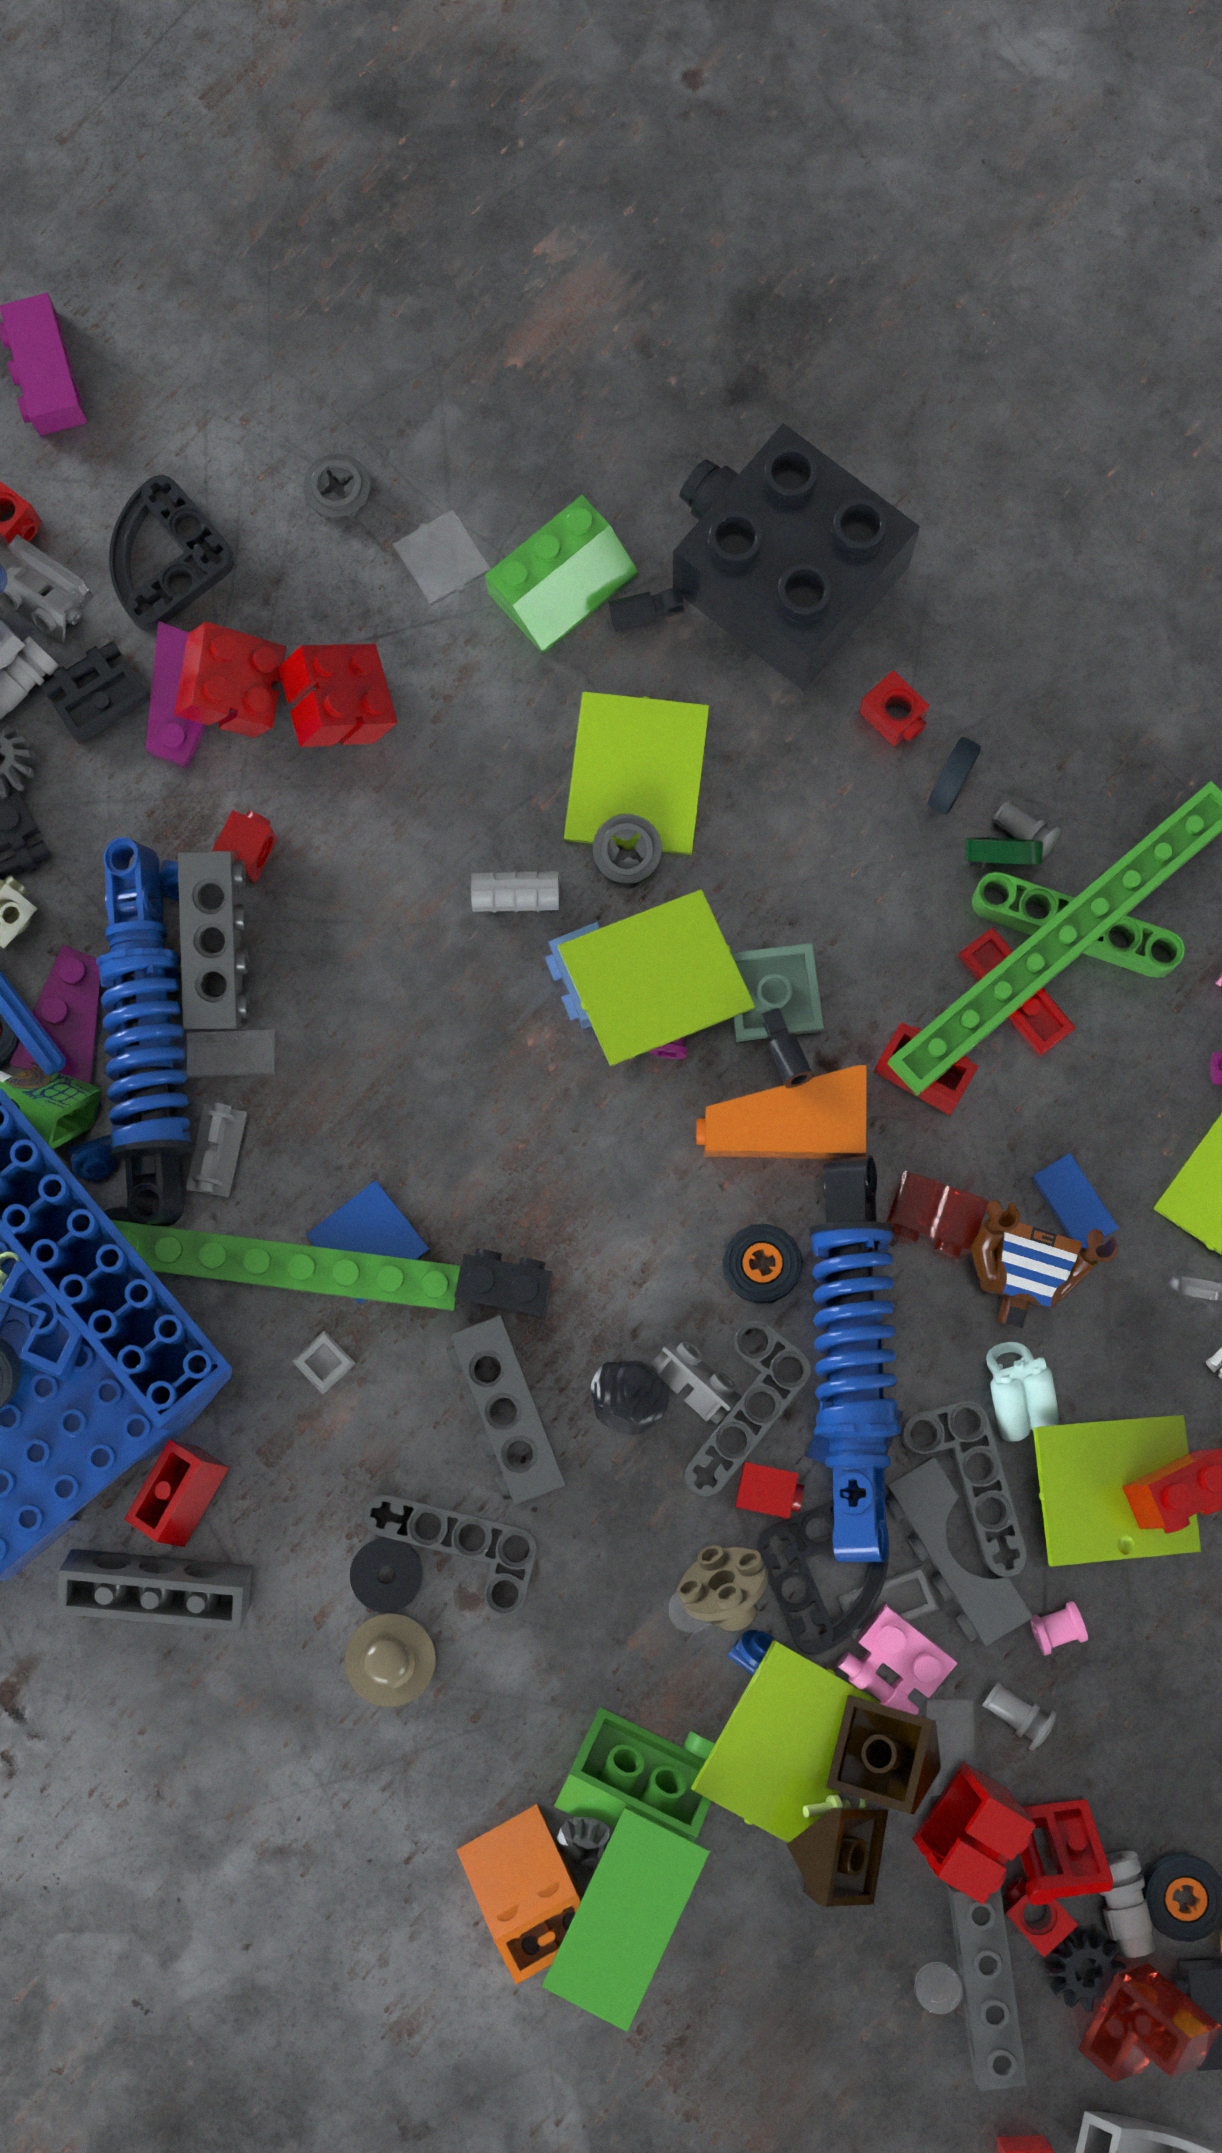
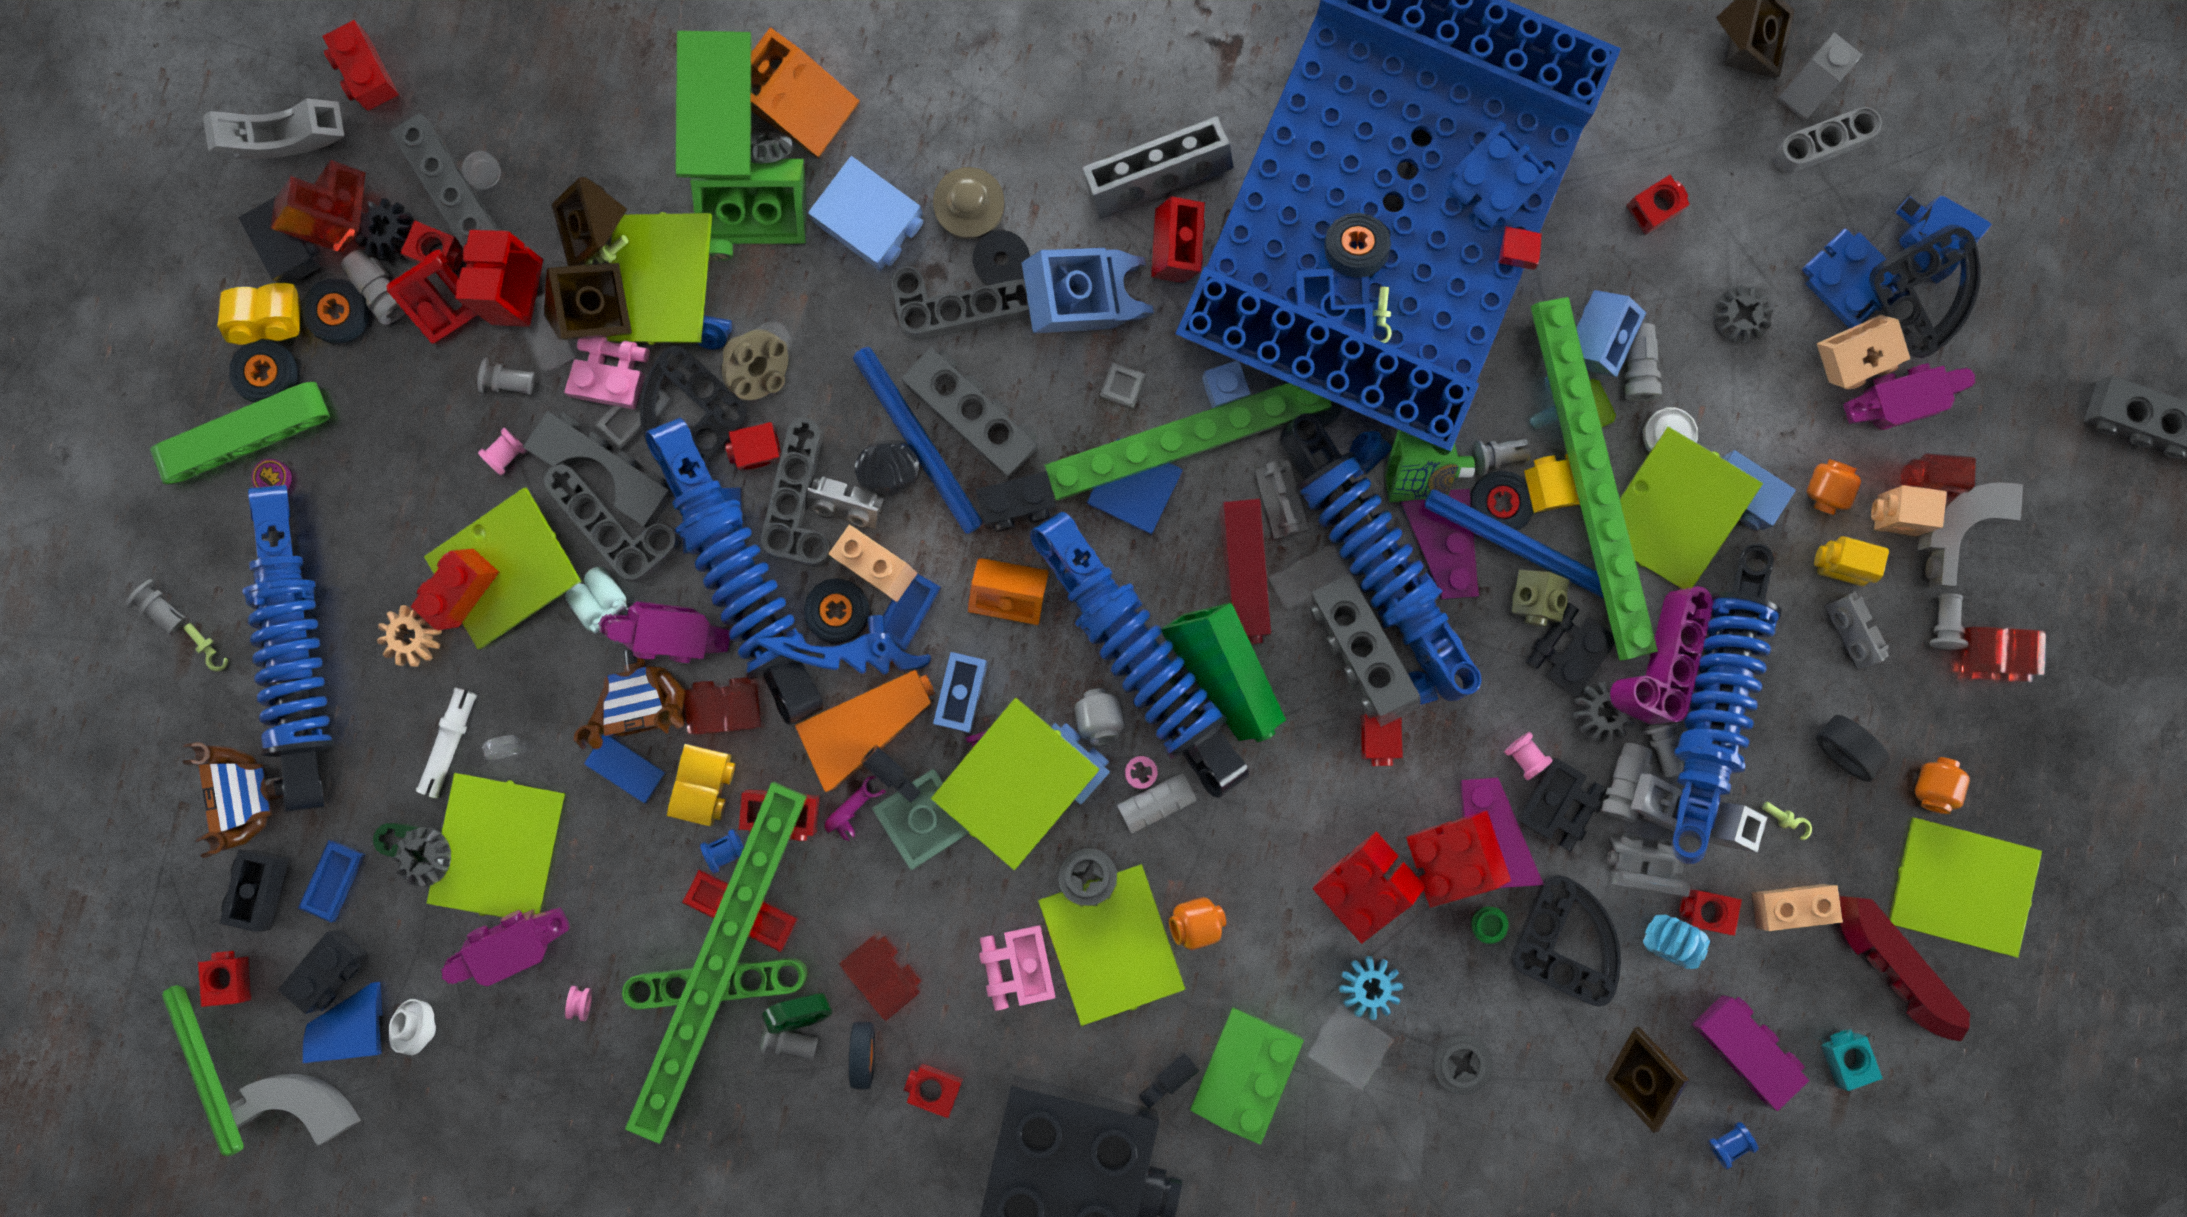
camera: 145 degrees right, 5 degrees up
none -> magenta hinge [598,601,730,663]
none -> yellow brick [667,744,735,826]
none -> blue bush [700,829,744,874]
none -> blue piece [757,615,931,675]
none -> light blue brick [808,156,923,271]
none -> magenta piece [824,775,886,841]
none -> light nougat brick [829,524,917,602]
none -> clear red brick [839,934,922,1021]
none -> blue axle [853,347,983,534]
none -> blue tile [883,574,941,651]
none -> medium blue brick [933,652,988,734]
none -> orange panel [968,558,1049,625]
none -> bright pink plate [979,925,1056,1011]
none -> medium blue brick [1022,248,1154,333]
none -> piece [1030,512,1249,798]
none -> light grey head [1074,688,1125,745]
none -> bright pink bush [1125,756,1158,789]
none -> green slope [1162,603,1286,742]
none -> orange head [1169,897,1226,950]
none -> medium blue brick [1202,360,1250,408]
none -> dark red slope [1219,499,1271,645]
none -> medium azure gear [1339,956,1403,1020]
none -> green plate [1471,906,1508,944]
none -> bright pink bush [1504,732,1553,780]
none -> dark brown slope [1605,1027,1689,1133]
none -> medium azure gear [1643,914,1710,969]
none -> blue bush [1708,1122,1759,1170]

